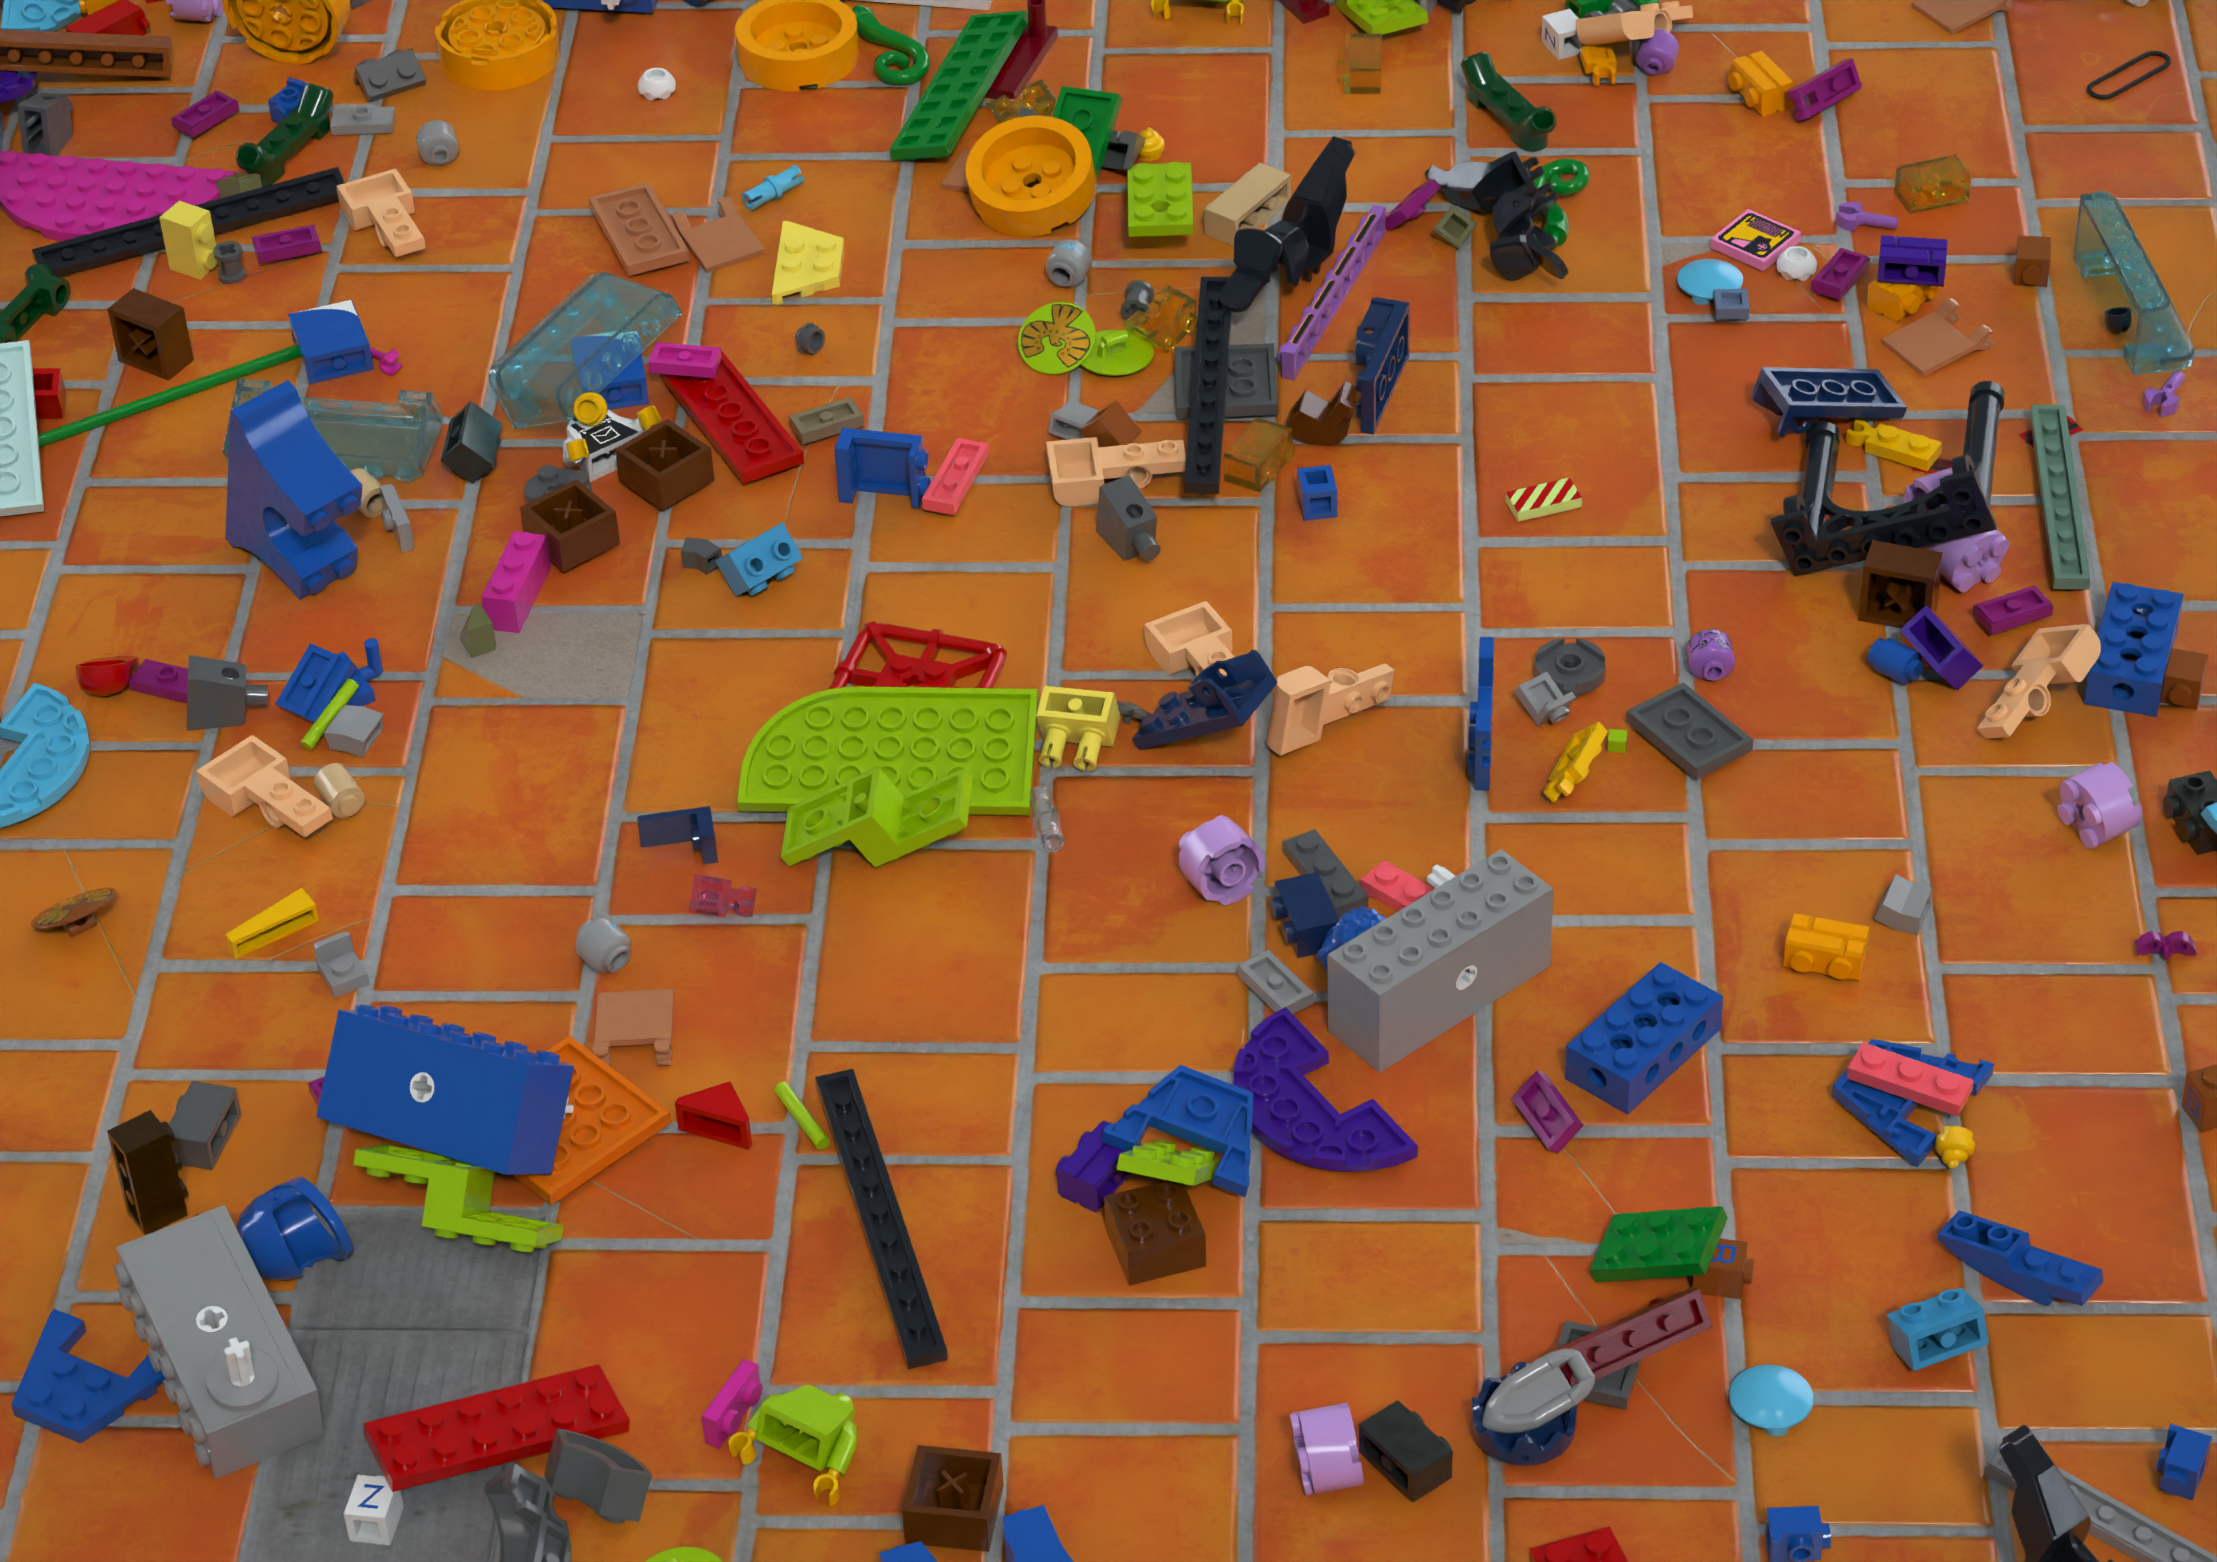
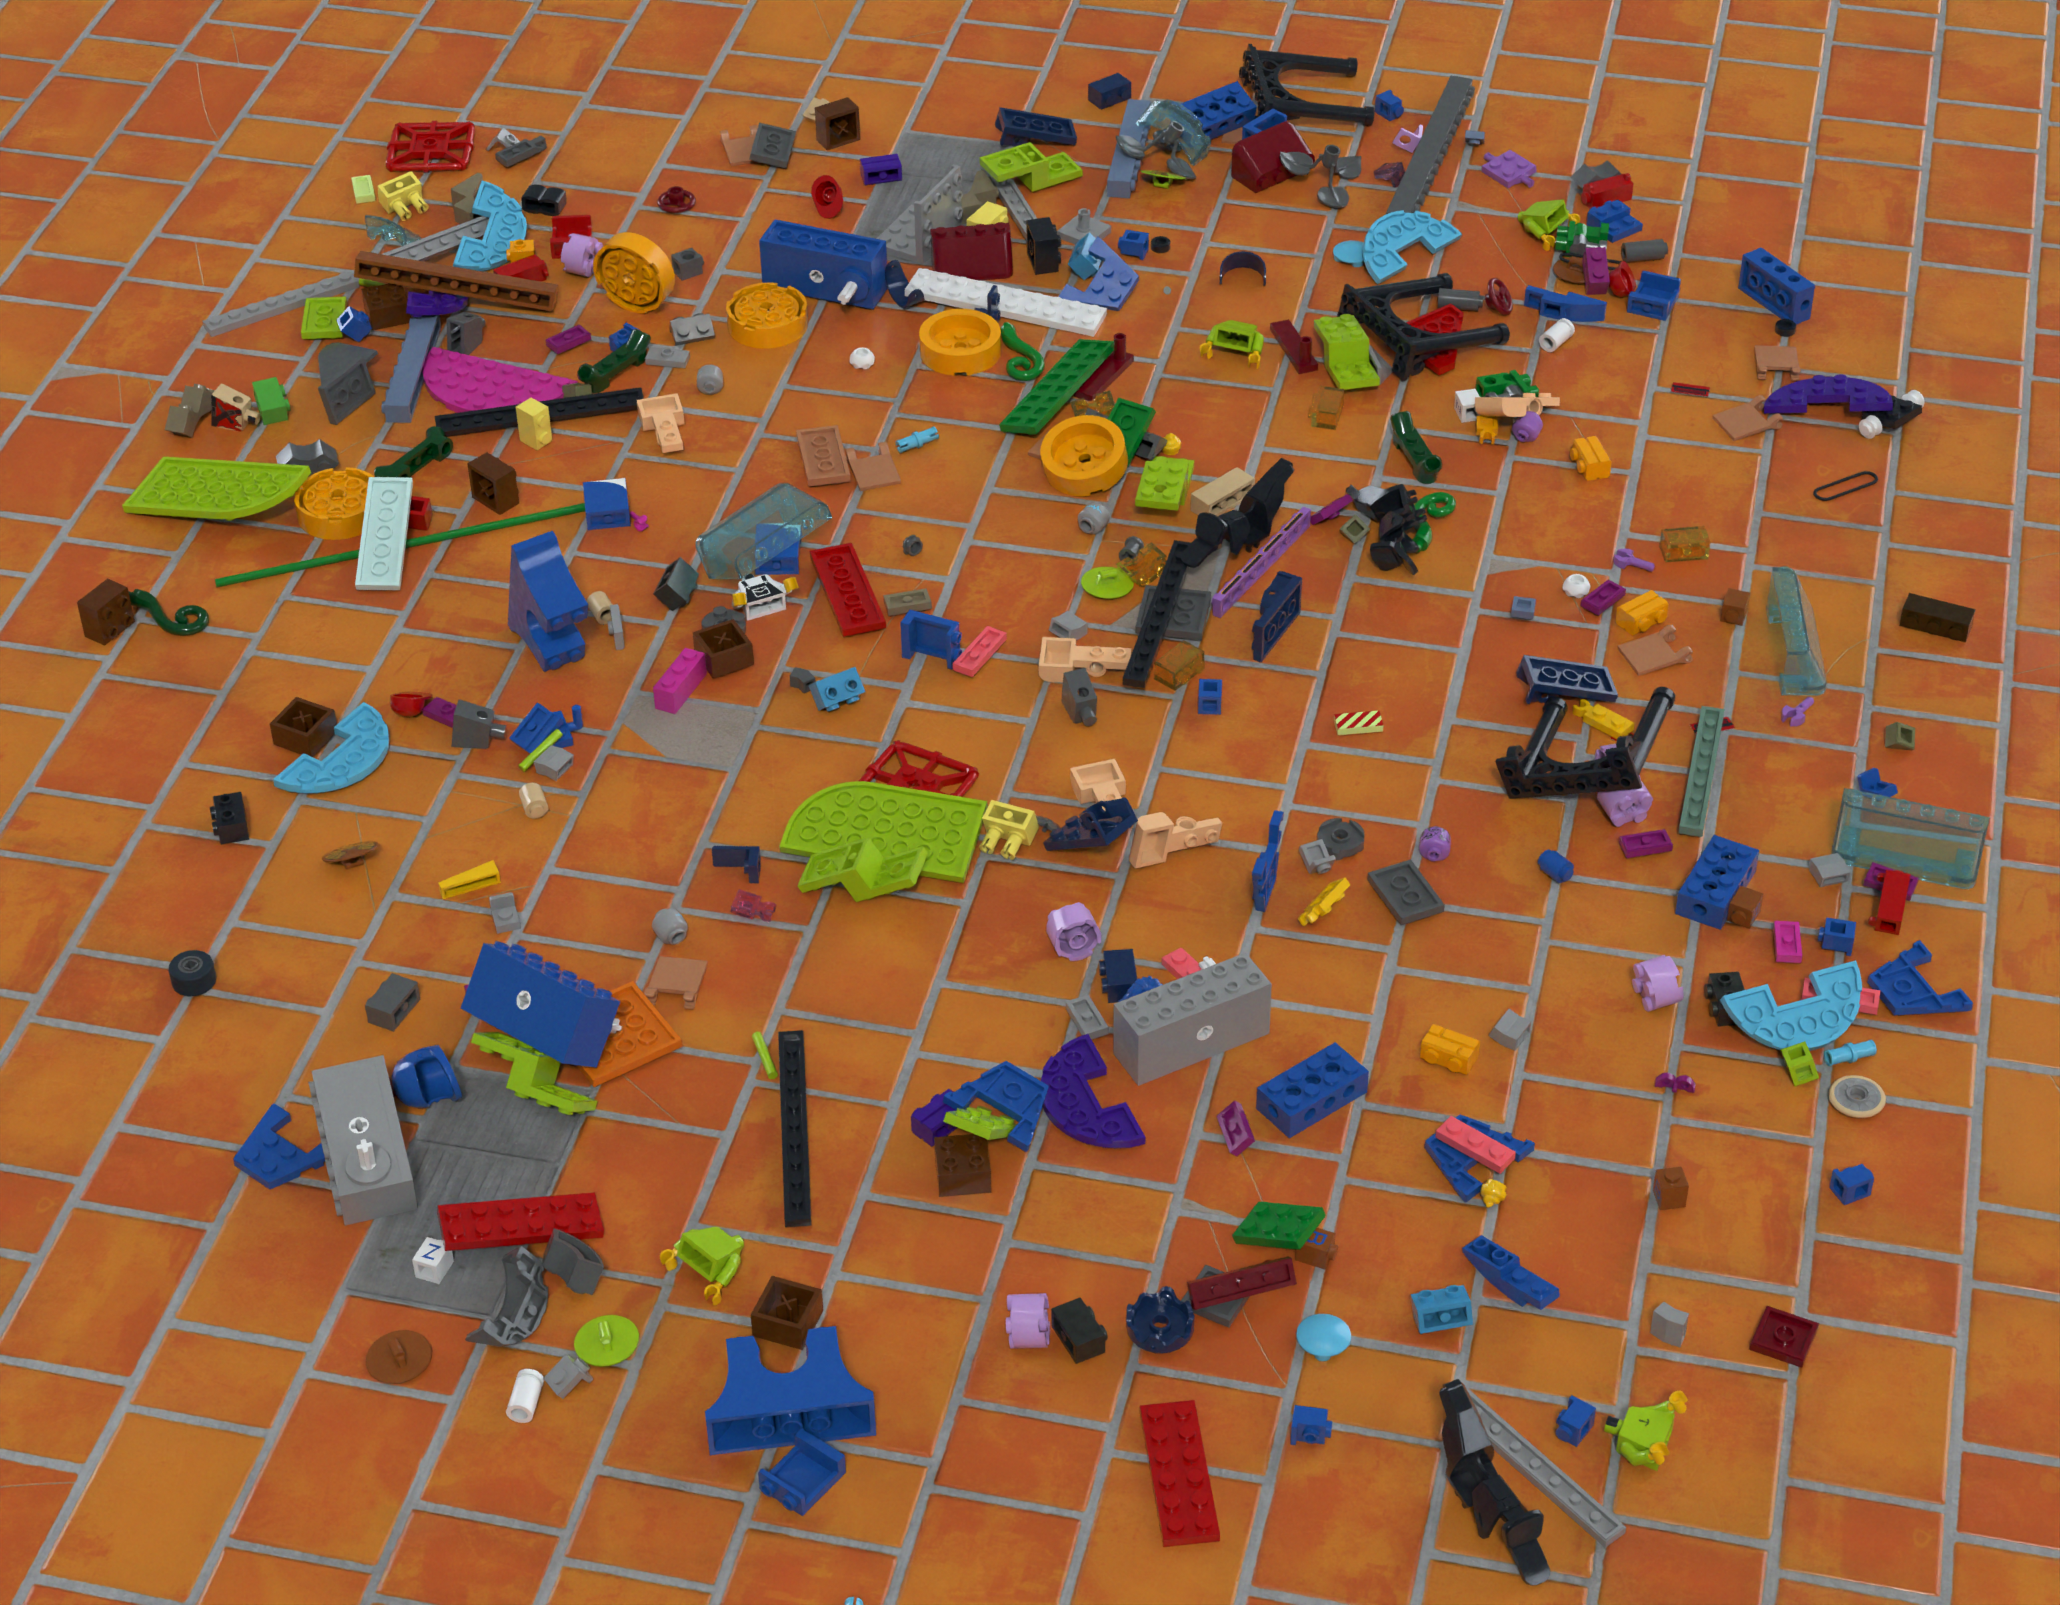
camera: 10 degrees right, 0 degrees up
dark brown brick [107,1110,188,1235] -> none
light nougat plate [196,735,333,838] -> none
dark grey bush [213,241,246,284] -> none
clear light blue windscreen [223,379,444,482] -> none
magenta plate [252,225,322,264] -> none
olive slope [460,603,496,658] -> none
yellow plate [573,392,608,426] -> none
reddish brown brick [615,419,714,511] -> none
dark pink plate [648,342,722,378] -> none
red slope [675,1081,752,1150] -> none
dark pink plate [701,1359,763,1449] -> none
light yellow wing [772,221,845,305] -> none
shield [1018,302,1096,375] -> none
clear pin [1031,786,1065,853] -> none
dark orange brick [1079,400,1142,447] -> none
dark grey plate [1282,829,1368,918] -> none
reddish brown brick [1284,381,1357,446] -> none
light grey piece [1482,1349,1595,1434] -> none
lime piece [1607,729,1627,753] -> none
medium azure dish [1677,259,1743,305] -> none
tile [1710,209,1801,271] -> none
magenta plate [1786,58,1862,121] -> none
reddish brown brick [1859,540,1943,628] -> none
dark purple brick [1877,235,1948,287] -> none
dark purple brick [1900,606,1984,690] -> none
light nougat plate [1977,624,2101,739] -> none
black hinge [2104,307,2132,334] -> none

